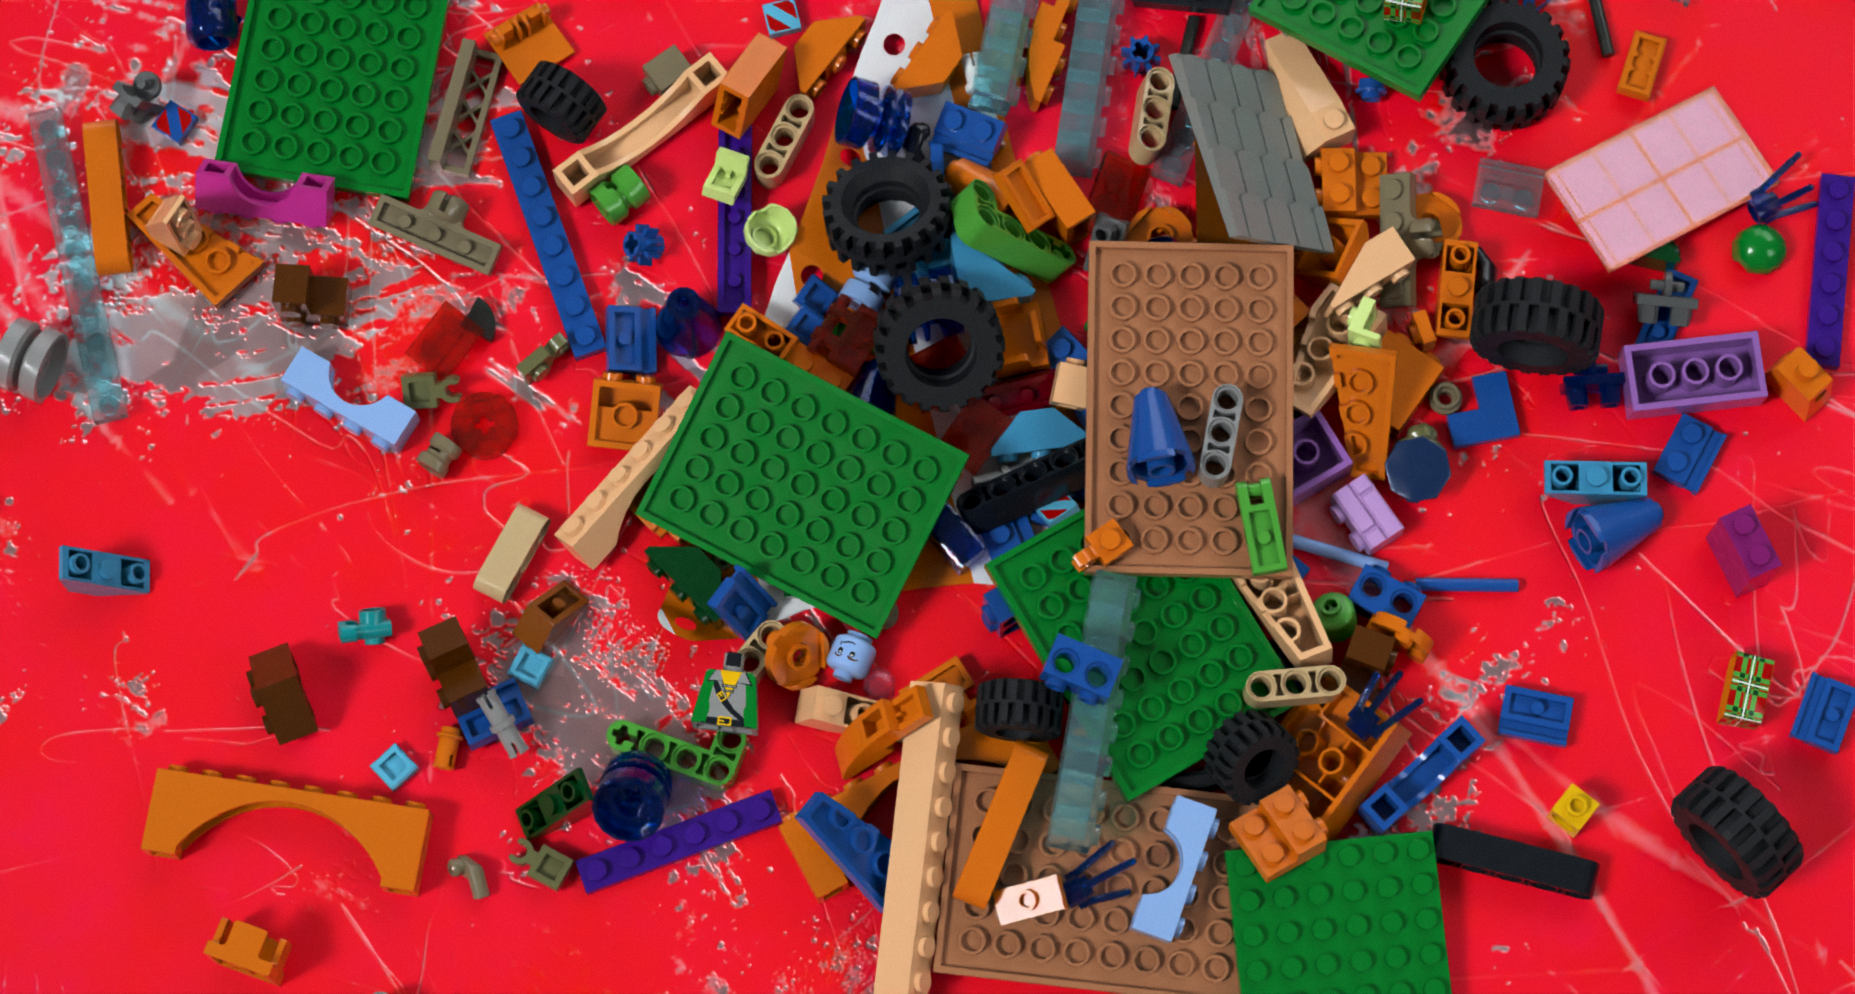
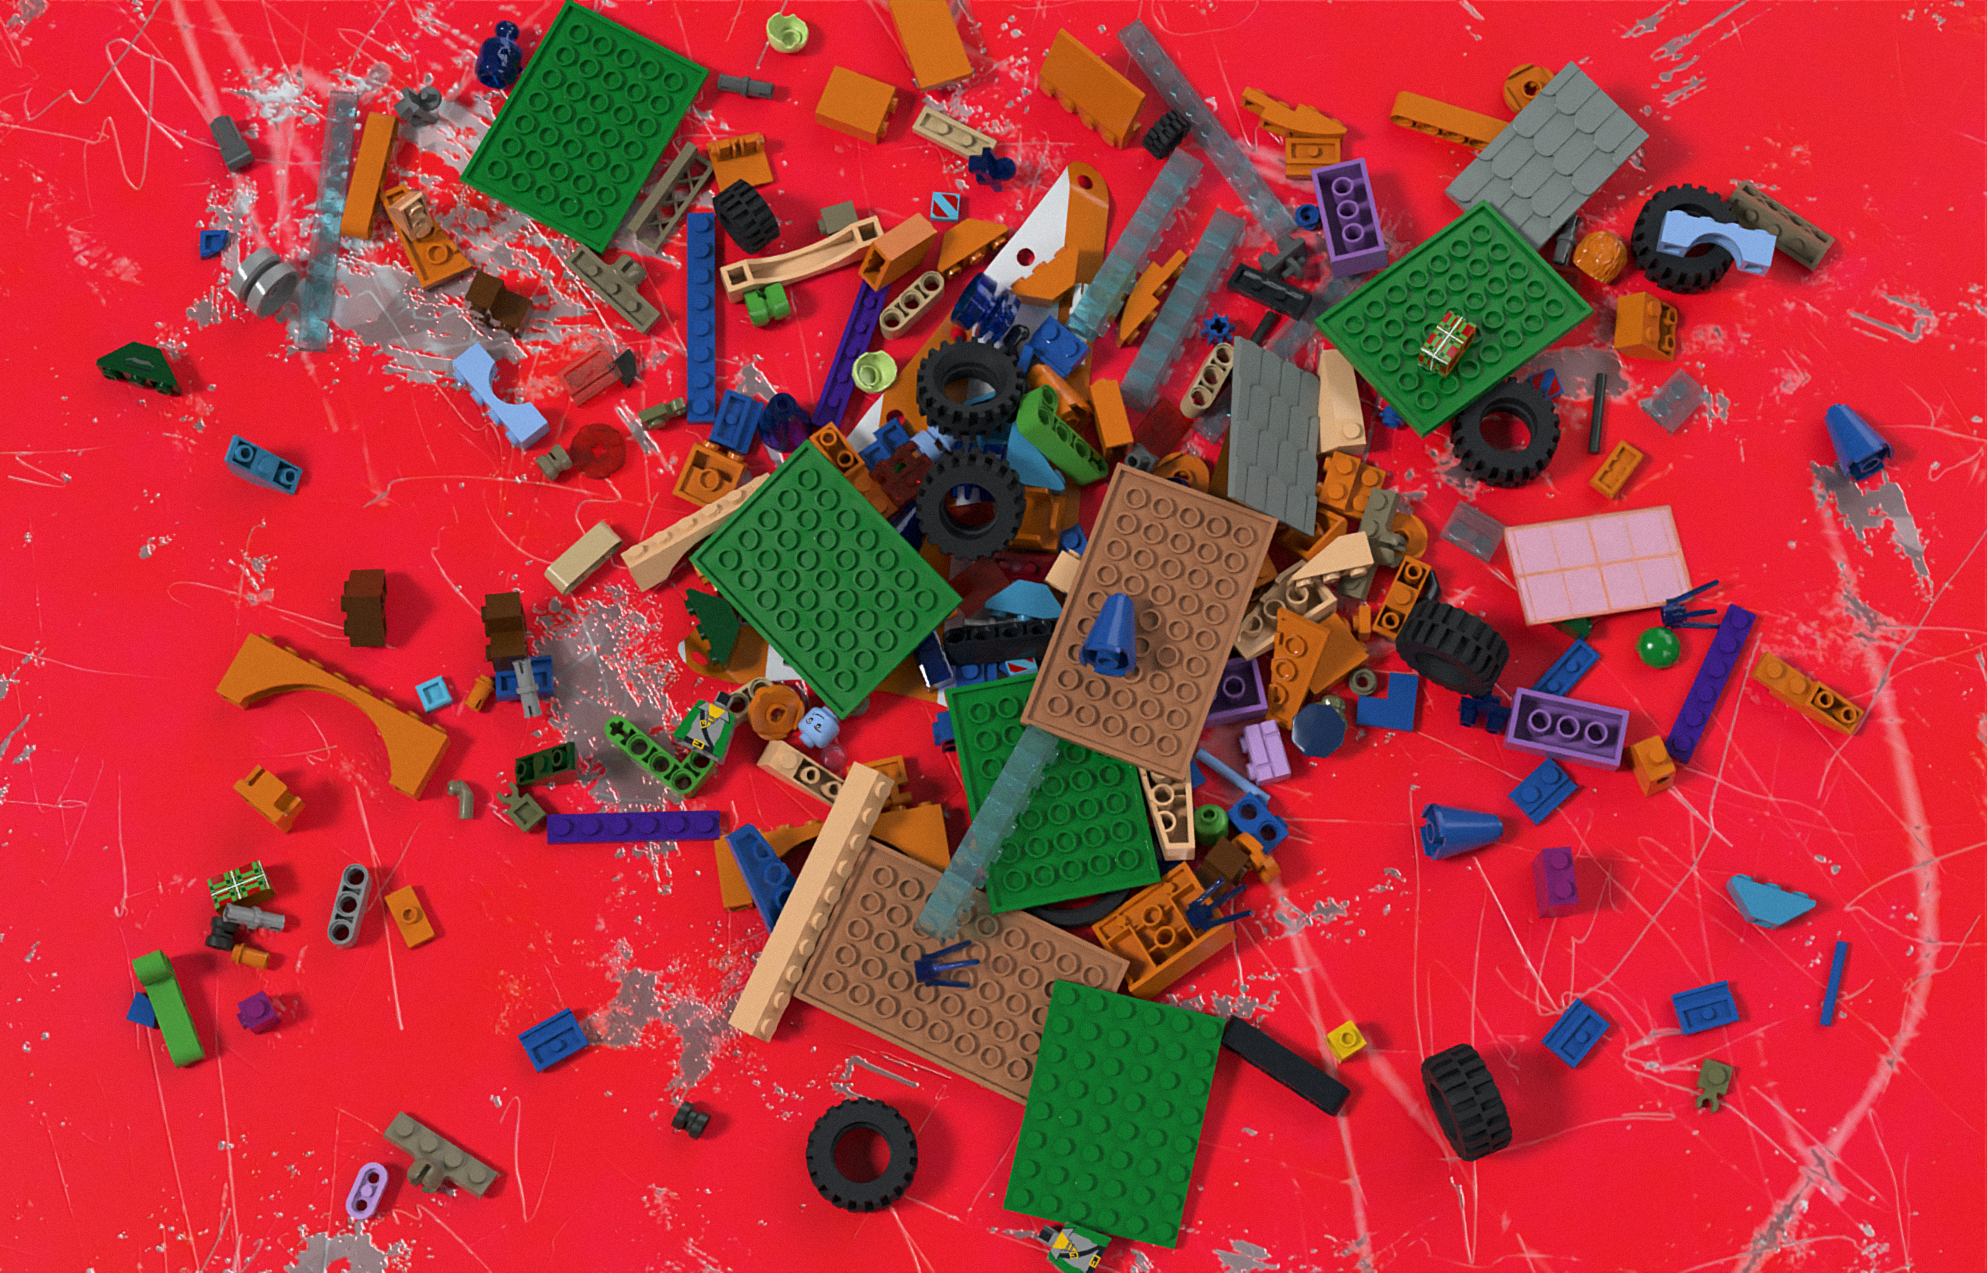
camera: 15 degrees right, 0 degrees up
blue tile [151,100,199,146] -> none
dark pink arch [195,158,335,228] -> none
teal plate [337,607,392,645] -> none
olive plate [401,372,463,409] -> none
medium azure tile [507,643,554,691] -> none
dark orange slope [512,580,590,654] -> none
clear blue wheel [592,750,674,842] -> none
blue gear [623,224,665,266] -> none
yellowish green bracket [702,147,750,206] -> none
blue plate [707,564,778,641] -> none
orange slope [835,685,934,780] -> none
orange beam [952,739,1050,910] -> none
black tyre [974,678,1064,742] -> none
orange tile [992,159,1056,234] -> none
plate [992,874,1069,926] -> none
blue brick [1039,633,1124,706] -> none
orange plate [1071,518,1134,573] -> none
light blue arch [1129,795,1220,944] -> none
light grey beam [1198,384,1243,488] -> none
black tyre [1203,709,1300,806] -> none
orange plate [1228,784,1329,883] -> none
bright green plate [1235,477,1288,577] -> none
tan beam [1243,665,1346,709] -> none
yellowish green bracket [1347,296,1382,349] -> none
blue arch [1357,715,1486,836] -> none
blue bar [1415,577,1519,592] -> none
blue plate [1496,685,1574,749] -> none
dark azure slope [1543,460,1647,505] -> none
dark grey hips [1632,271,1699,327] -> none
piece [1716,651,1775,730] -> none

